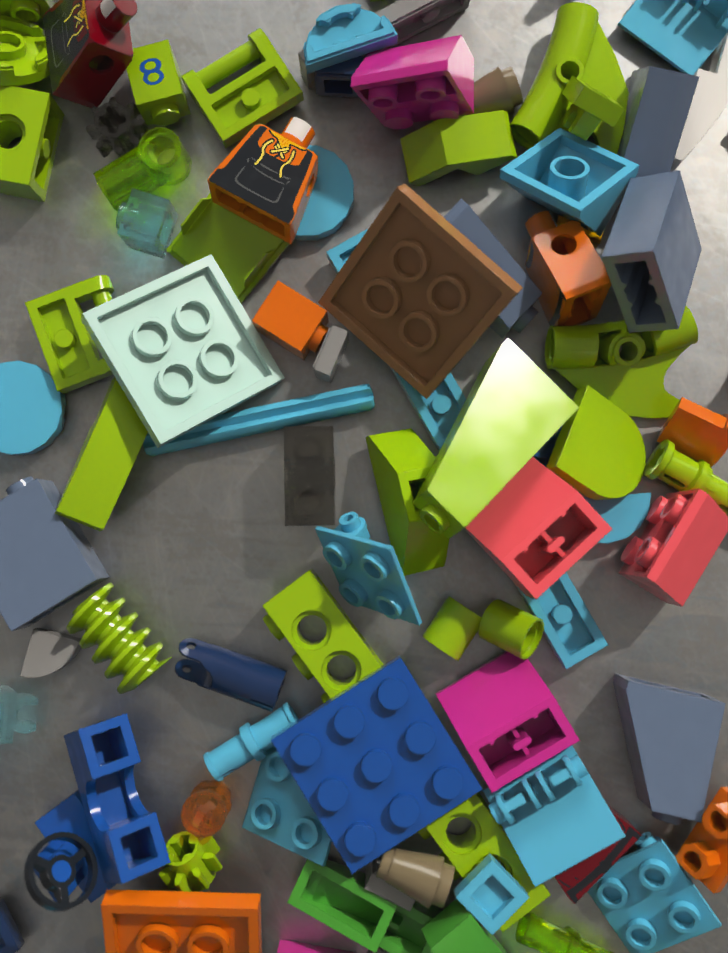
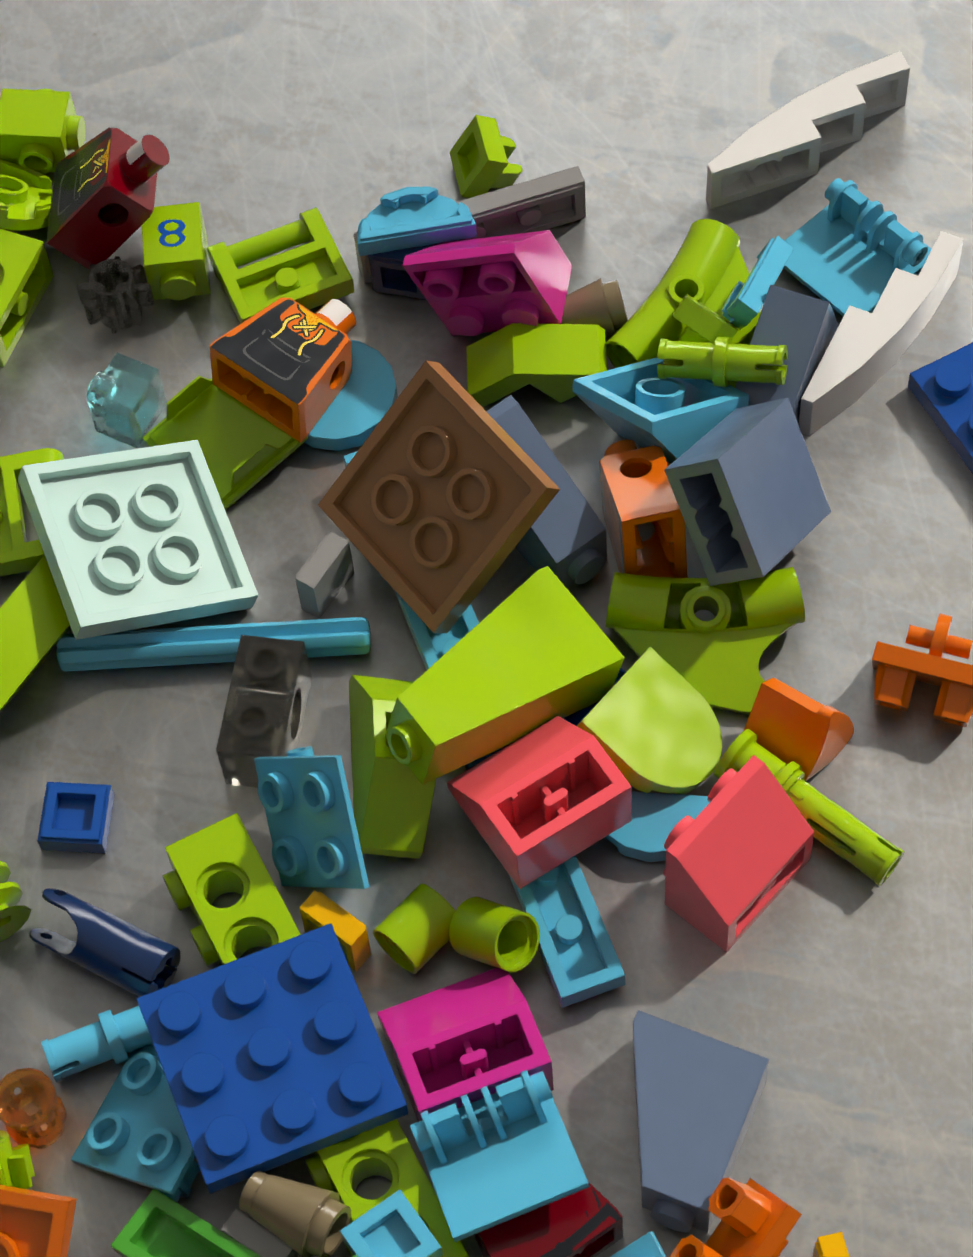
camera: 15 degrees right, 25 degrees down
clear neon green piece [93,127,192,212] -> none
orange brick [252,280,329,360] -> none
none -> blue tile [37,782,115,854]
none -> yellow tile [299,890,371,972]
none -> lime pin [657,337,788,387]
none -> medium azure tile [721,236,794,330]

